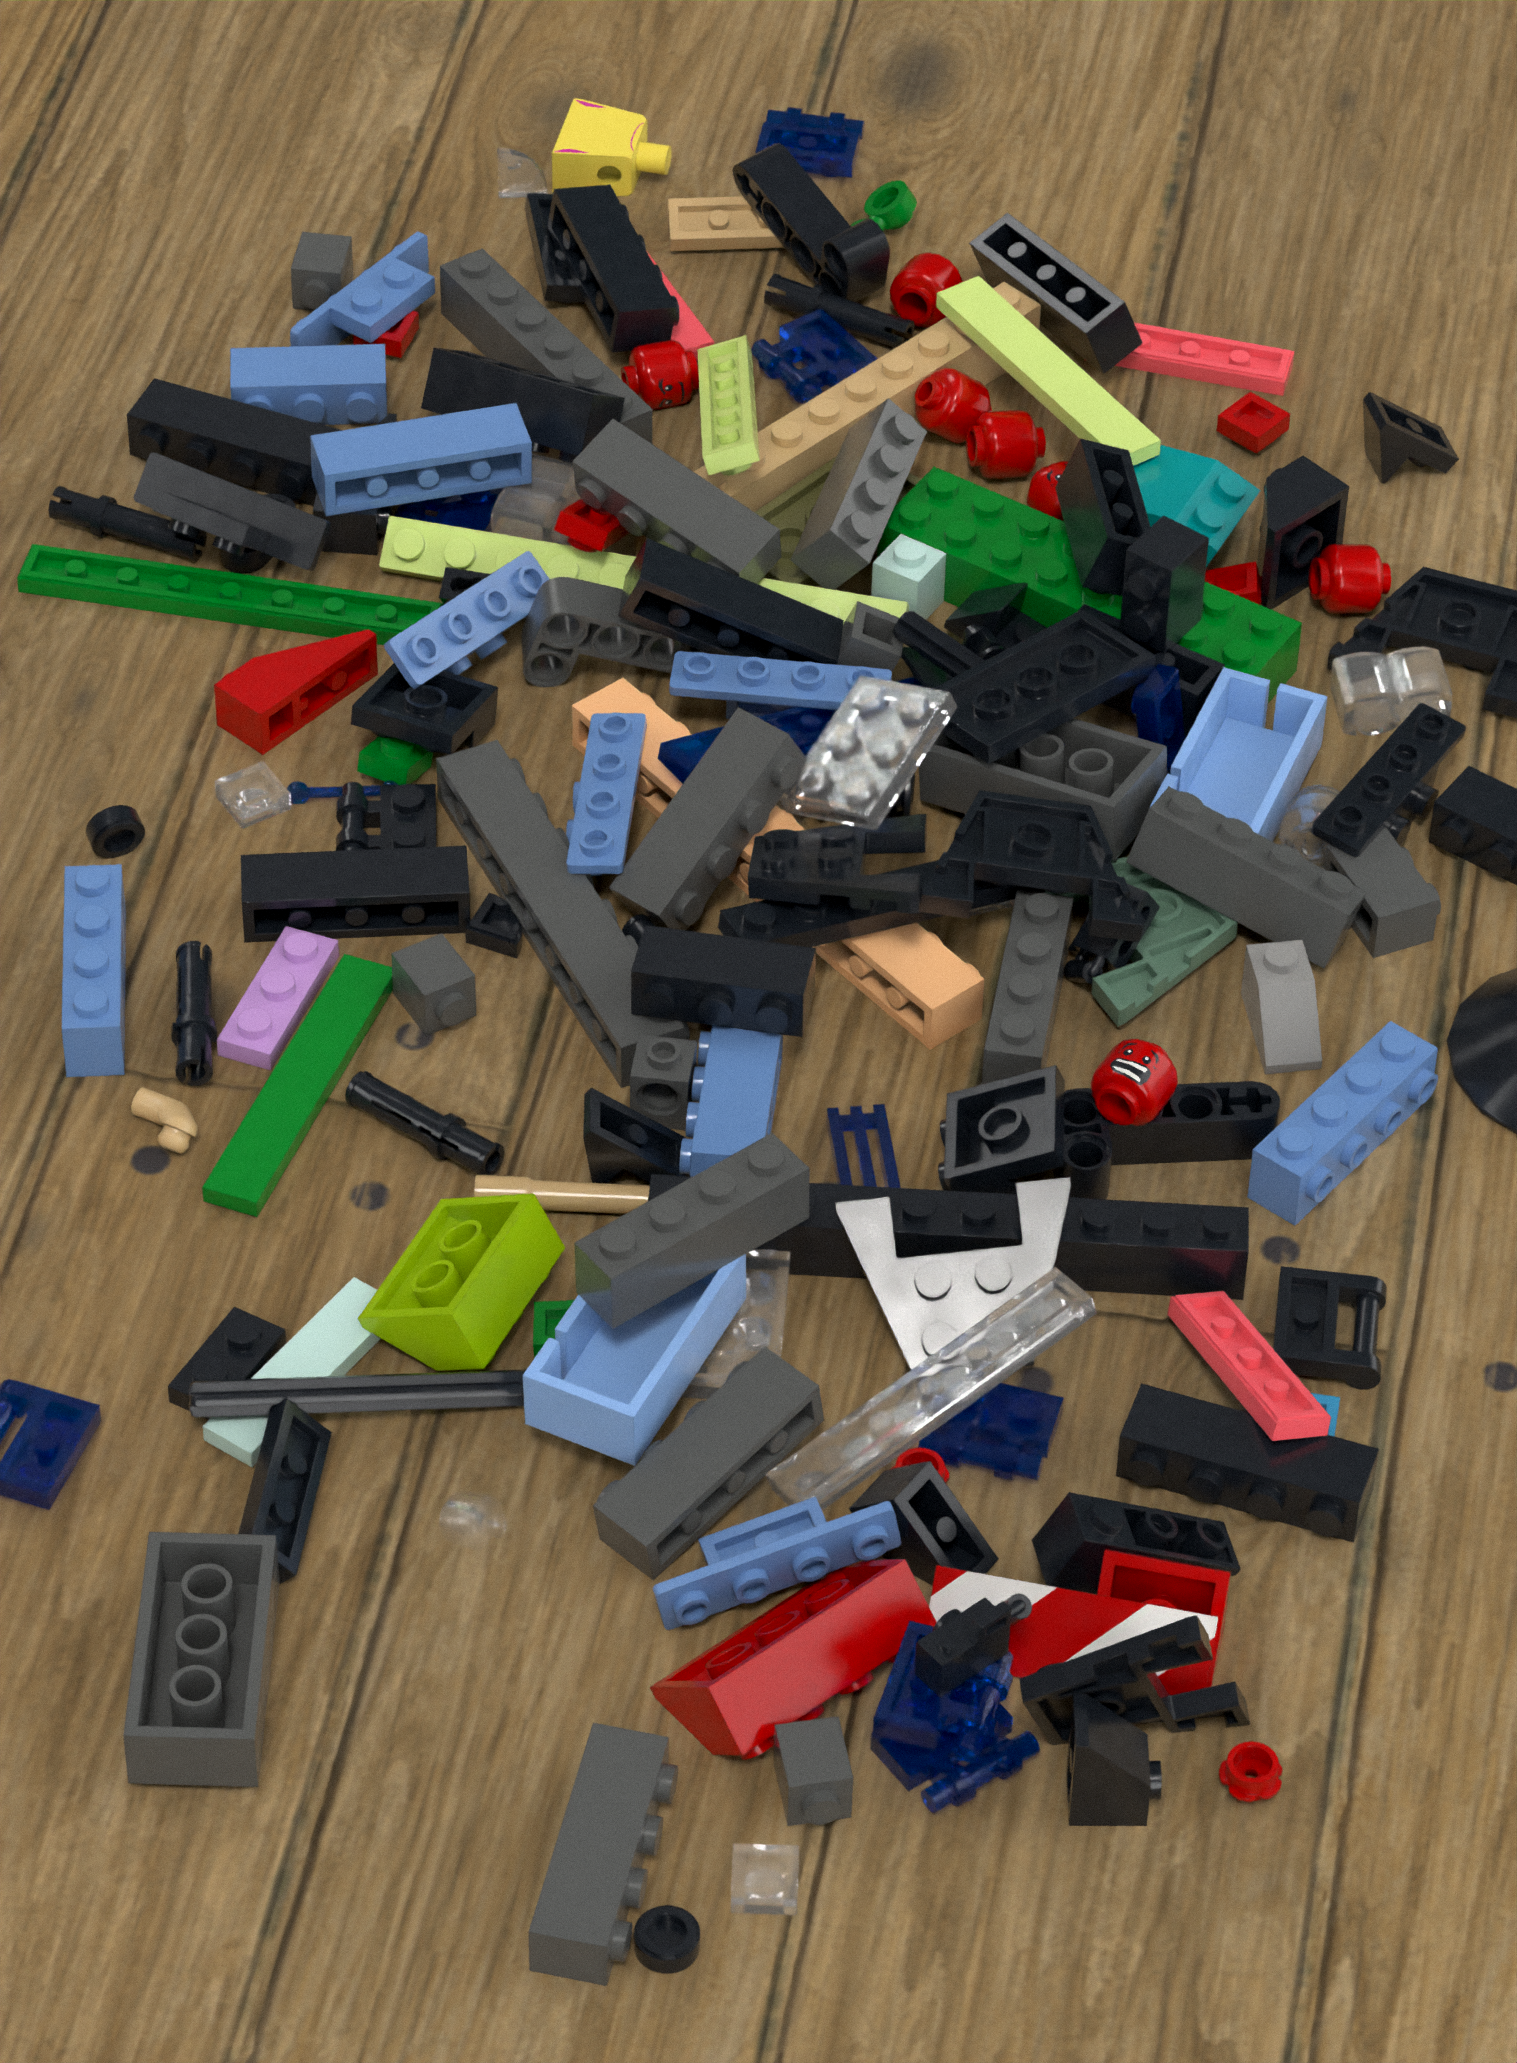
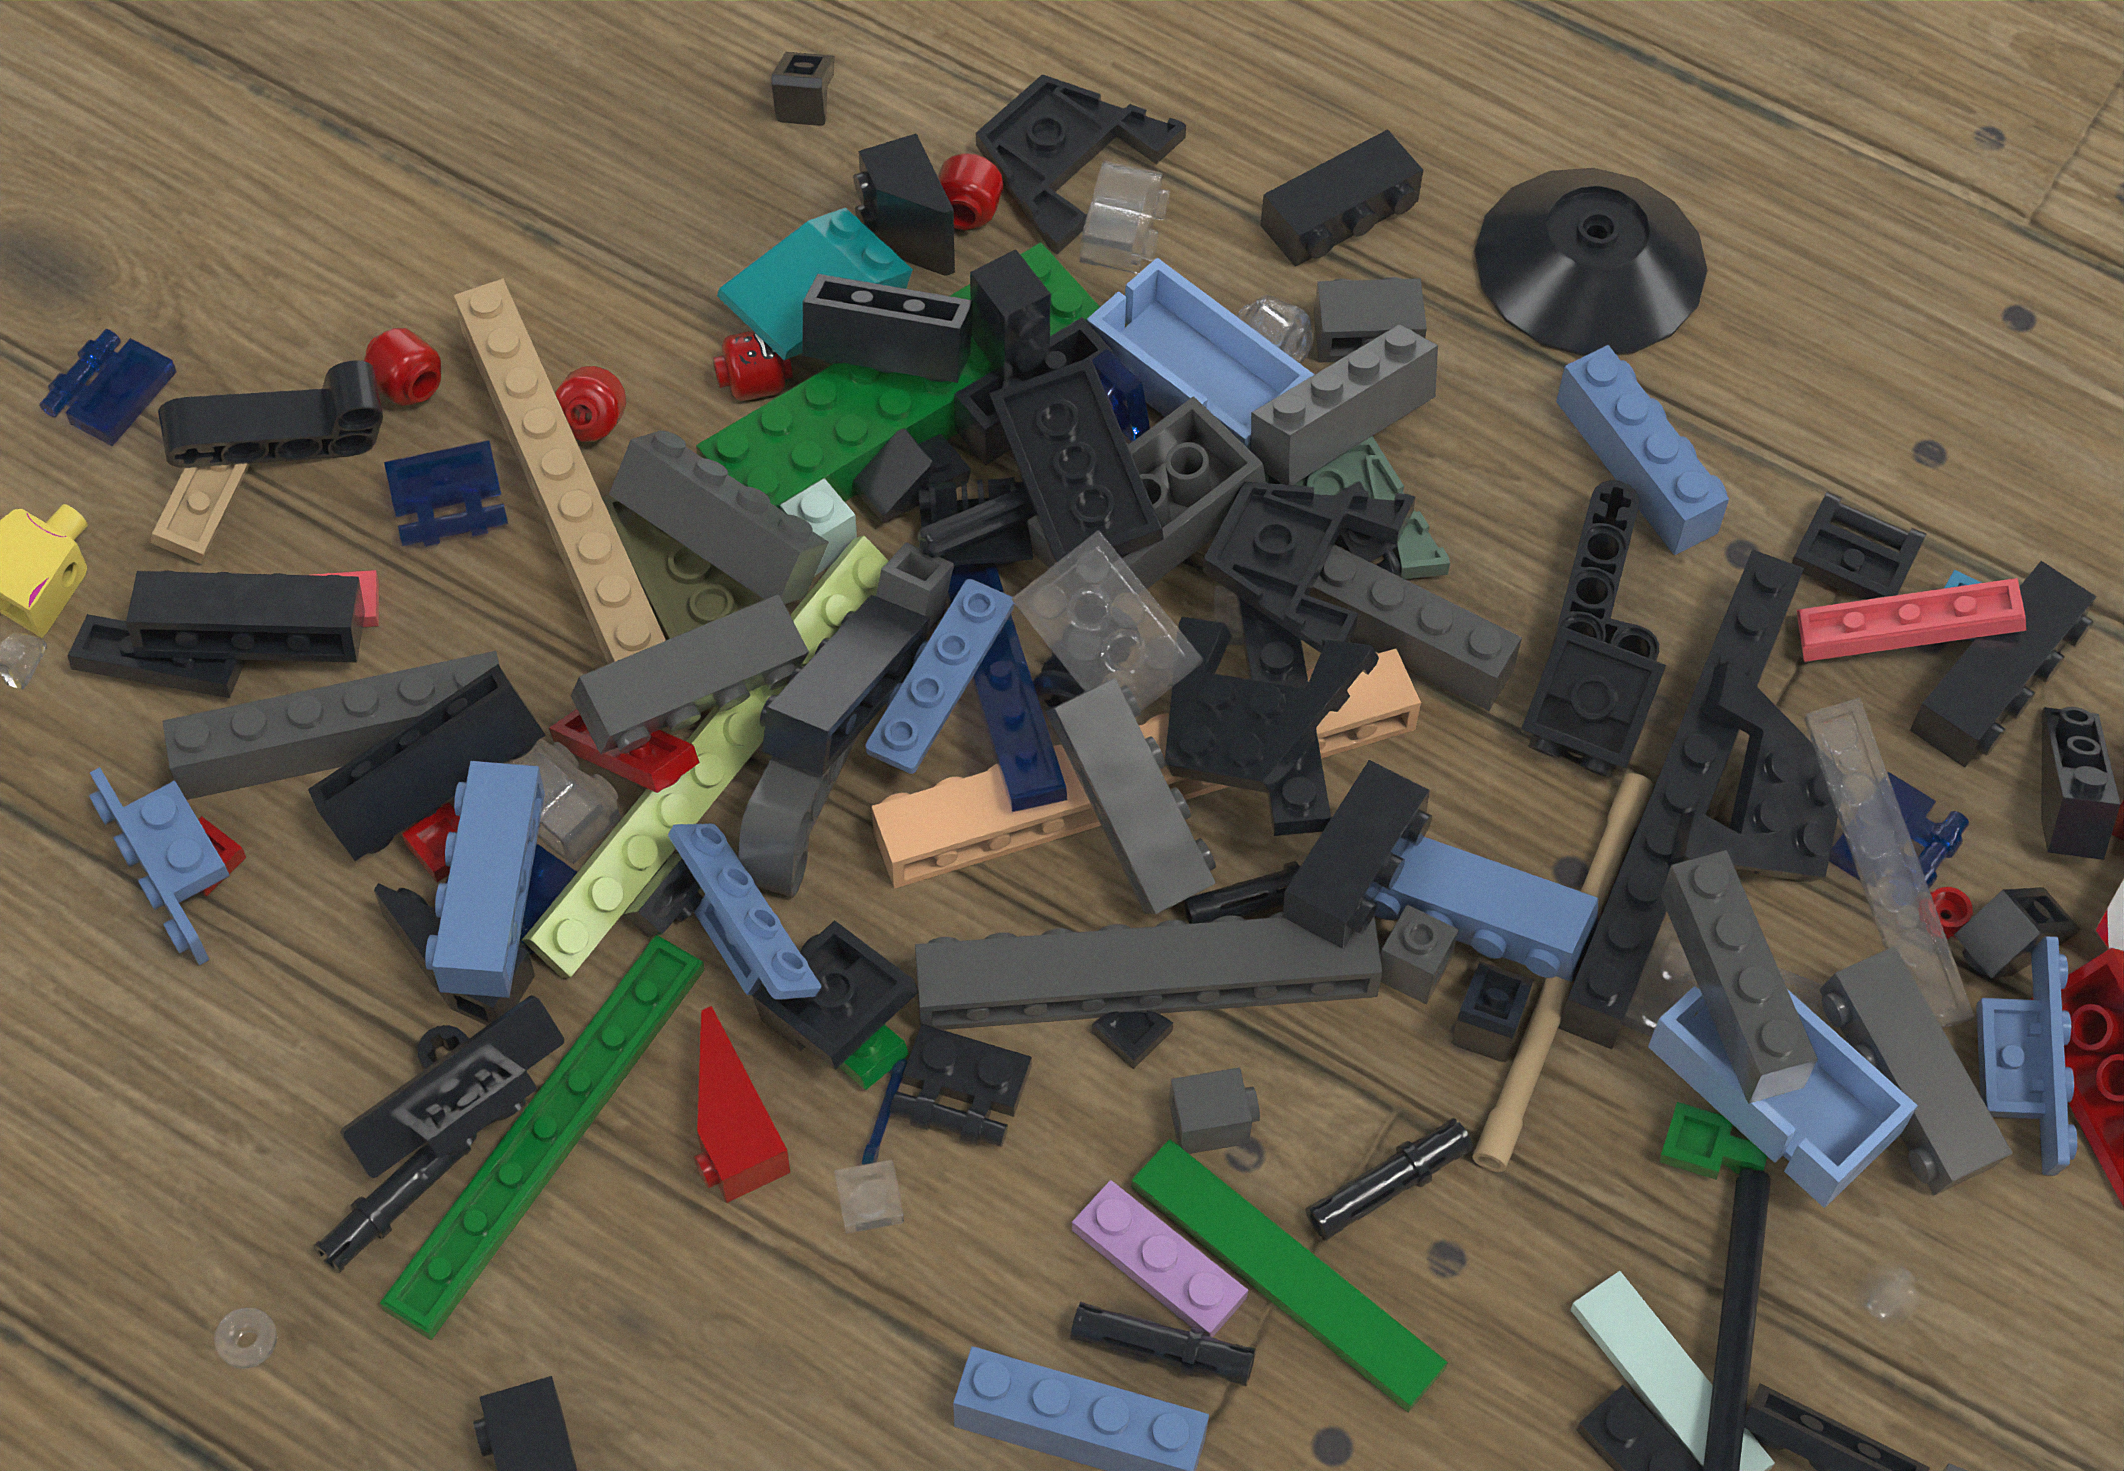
camera: 70 degrees left, 15 degrees up
black tile [86,805,145,858] -> none
black brick [127,378,342,506] -> none
tan arm [131,1087,198,1154] -> none
medium blue brick [230,344,387,425] -> none
black brick [241,845,470,943] -> none
dark grey brick [291,232,353,311] -> none
lime slope [358,1193,565,1371] -> none
medium blue bracket [566,713,647,876] -> none
red head [621,340,699,411] -> none
yellowish green plate [697,335,760,476] -> none
black pin [764,273,915,348] -> none
clear blue tile [826,1104,901,1188] -> none
green plate [850,180,917,231] -> none
yellowish green tile [936,276,1161,466] -> none
red head [966,410,1046,479] -> none
black brick [969,213,1143,374] -> none
coral tile [1084,323,1294,396] -> none
red head [1090,1039,1178,1126] -> none
red plate [1205,561,1261,605] -> none
red plate [1216,391,1290,454] -> none
light grey slope [1241,940,1322,1074] -> none
black bracket [1311,703,1466,857] -> none

